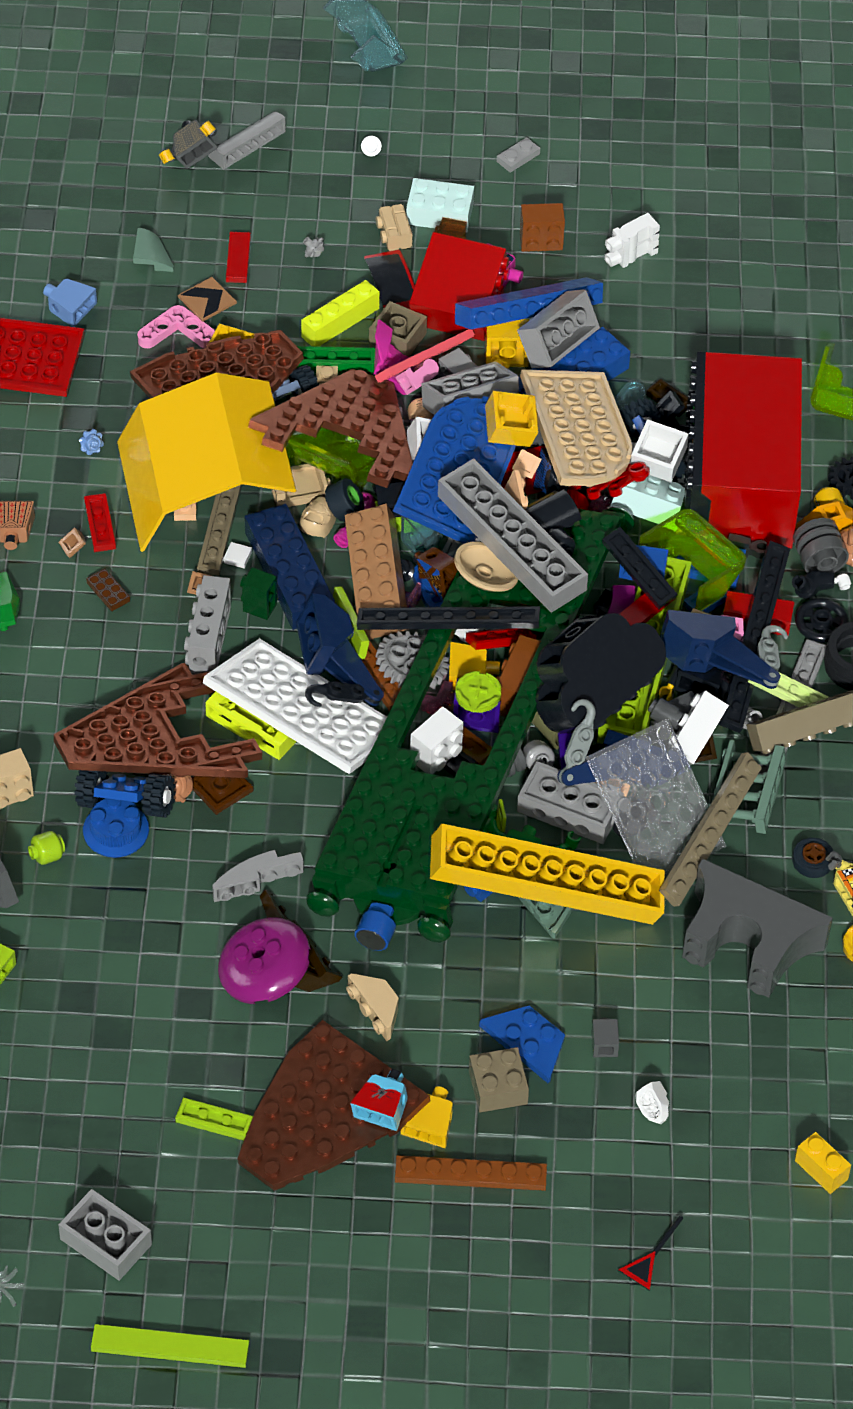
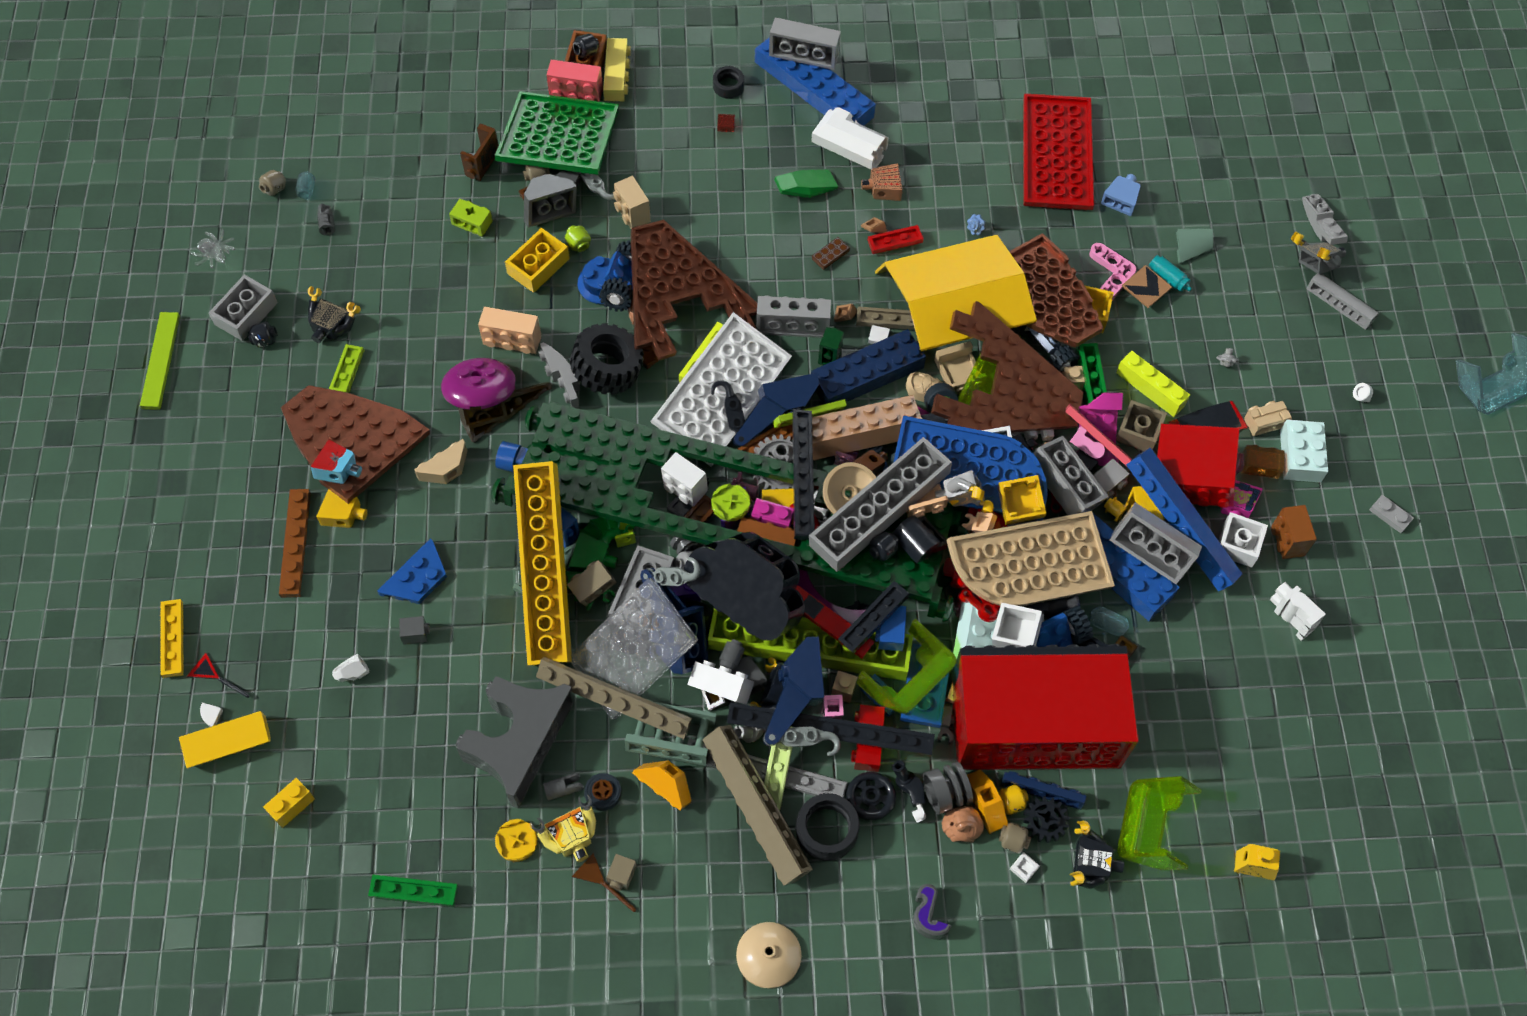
camera: 85 degrees right, 10 degrees up
red tile [226,232,251,283] -> none
dark tan brick [469,1047,529,1113] -> none
none -> yellow plate [161,599,184,678]
none -> yellow brick [179,711,271,769]
none -> white tile [200,703,223,727]
none -> black head [248,322,278,348]
none -> black torso [308,286,361,343]
none -> light nougat brick [478,307,541,354]
none -> yellow brick [505,228,570,293]
none -> dark grey hinge [543,773,584,801]
none -> dark tan brick [567,560,617,607]
none -> black tyre [570,323,644,395]
none -> light orange slope [632,760,692,811]
none -> dark pink brick [751,498,794,528]
none -> light grey torso [935,471,994,513]
none -> dark blue plate [1000,771,1086,810]
none -> teal piece [1149,255,1192,292]
none -> white brick [1219,512,1268,568]
none -> light grey slope [1302,194,1348,245]

